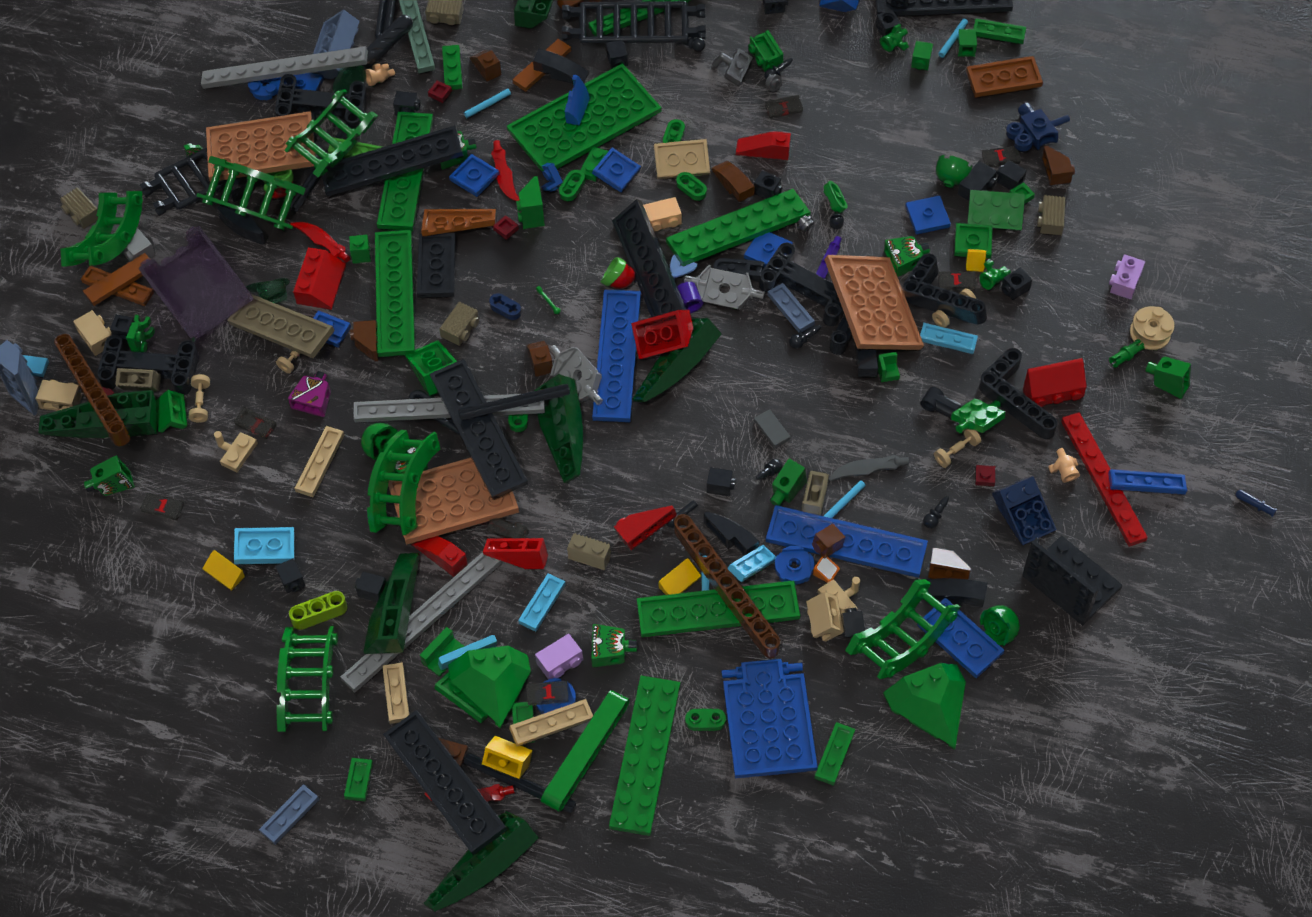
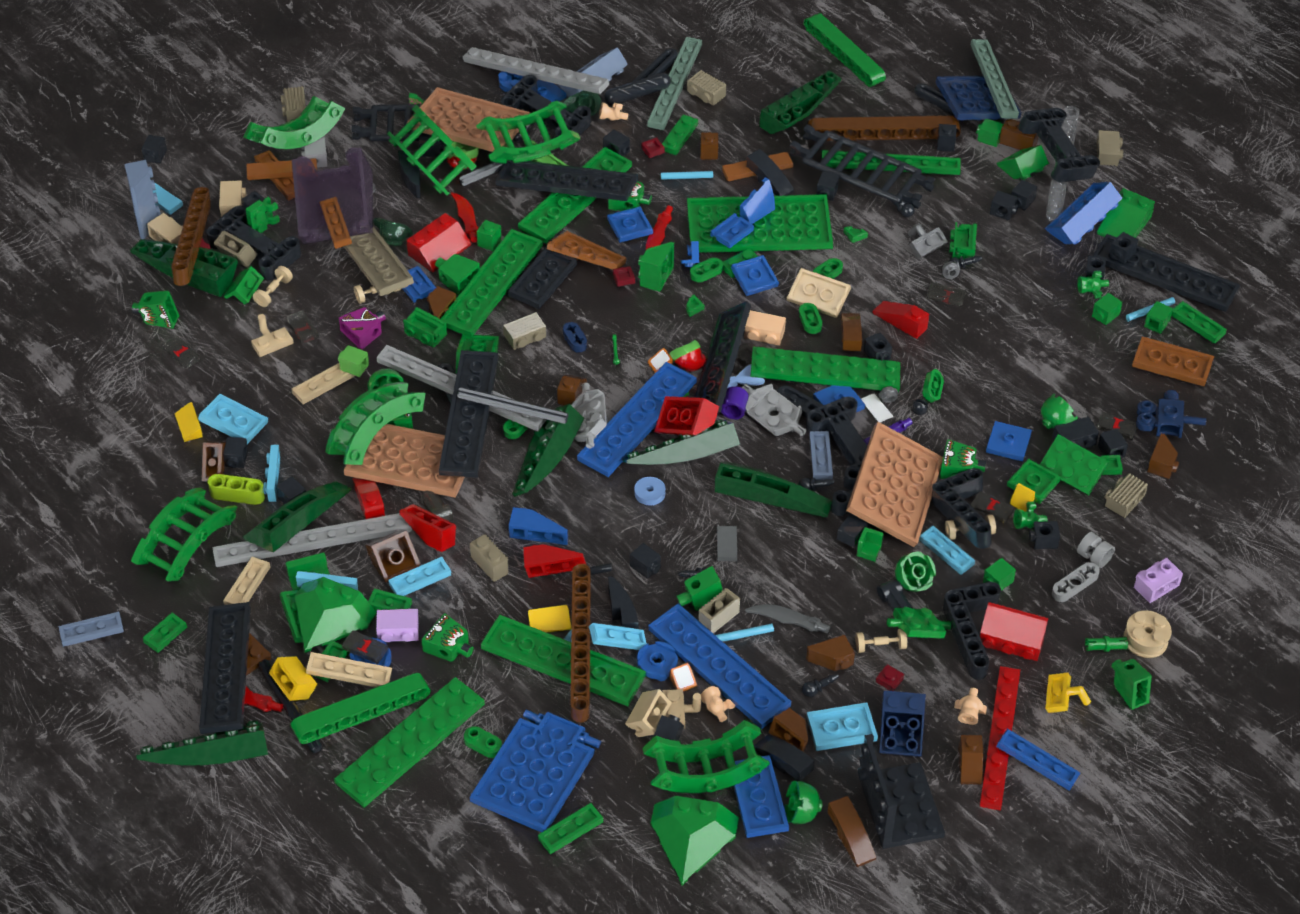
camera: 30 degrees right, 10 degrees down
reddish brown brick [812,523,845,559] -> none
dark blue piece [1236,490,1277,518] -> none
none -> reddish brown slope [202,441,226,481]
none -> medium azure plate [264,445,281,502]
none -> dark orange tile [320,197,352,249]
none -> bright green brick [338,345,369,377]
none -> reddish brown slope [365,530,421,583]
none -> green plate [368,588,412,611]
none -> green hinge [403,307,447,348]
none -> green torso [435,254,480,295]
none -> blue slope [509,507,568,545]
none -> medium blue piece [635,477,665,505]
none -> white slope [647,348,673,373]
none -> green tile [686,295,705,317]
none -> light nougat piece [701,686,735,722]
none -> blue plate [710,213,754,249]
none -> dark green wedge [715,461,832,518]
none -> reddish brown slope [806,635,855,671]
none -> medium azure plate [806,703,878,751]
none -> reddish brown slope [828,795,877,867]
none -> green tile [843,226,868,243]
none -> white sticker [861,393,893,422]
none -> green cylinder [895,551,936,592]
none -> reddish brown slope [958,735,983,785]
none -> green brick [983,558,1016,591]
none -> yellow plate [1045,673,1091,713]
none -> light grey beam [1052,562,1099,602]
none -> light grey wheel [1077,532,1115,568]

